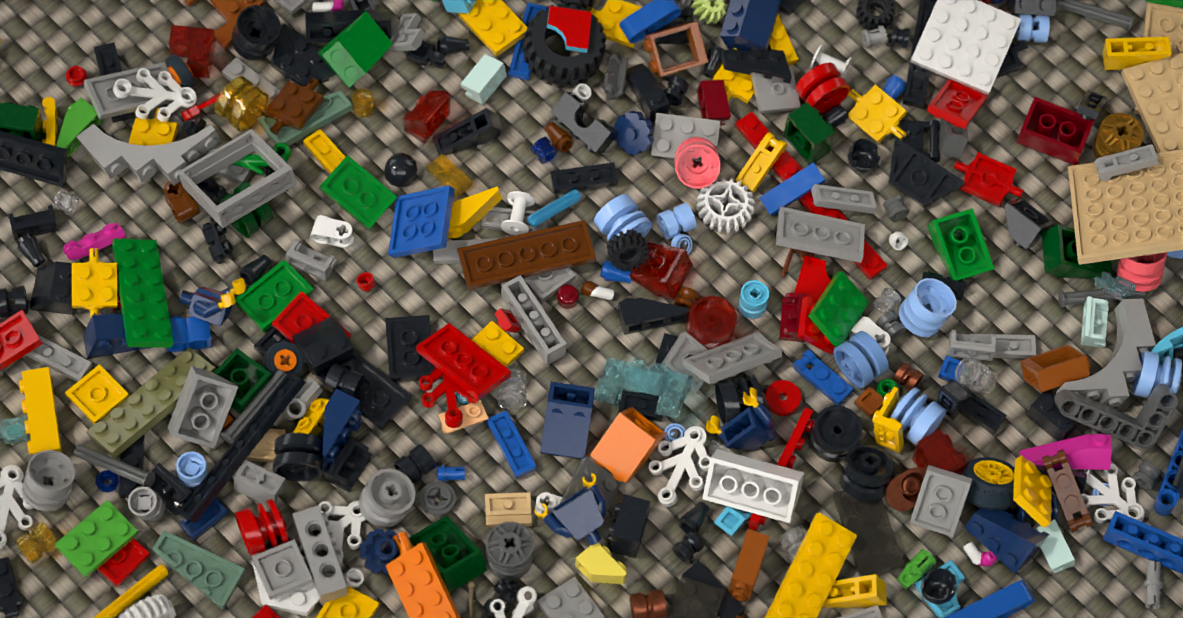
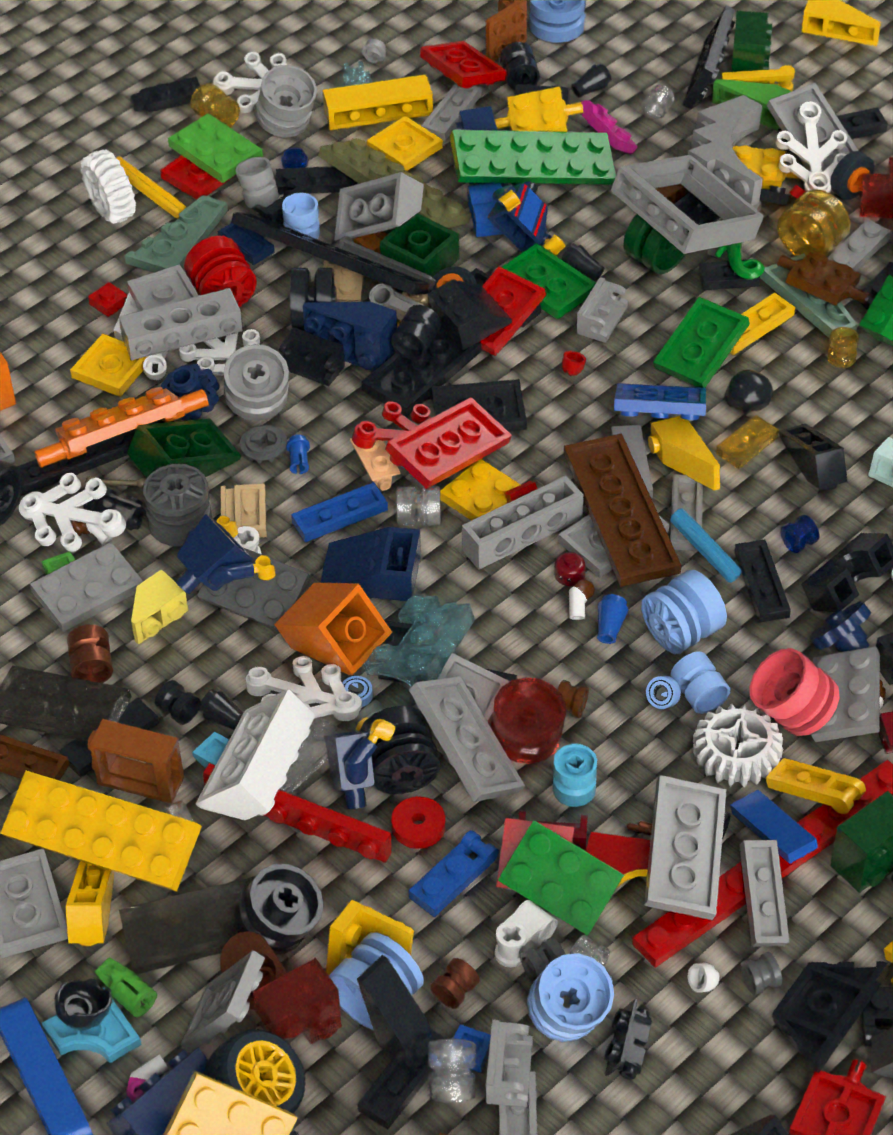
camera: 95 degrees right, 15 degrees down
black hinge [9,205,58,240] -> none
red plate [66,66,88,87] -> none
dark grey axle [74,444,155,488] -> none
black hinge [202,217,234,264] -> none
light grey hinge [234,460,285,505] -> none
white piece [310,215,354,248] -> none
black wheel [393,444,436,484] -> none
clear red slope [403,90,450,144] -> none
white piece [501,191,535,235] -> none
reddish brown cone [544,122,574,153] -> none
black tyre [606,230,649,271] -> none
black brick [607,494,651,559] -> none
black slope [618,298,689,335] -> none
clear red slope [629,242,693,299] -> none
black wheel [809,405,863,462] -> none
medium blue wheel [833,331,889,389] -> none
black hair [848,138,881,173] -> none
dark orange plate [854,386,884,418] -> none
green plate [876,379,898,398] -> none
green slope [927,208,994,281] -> none

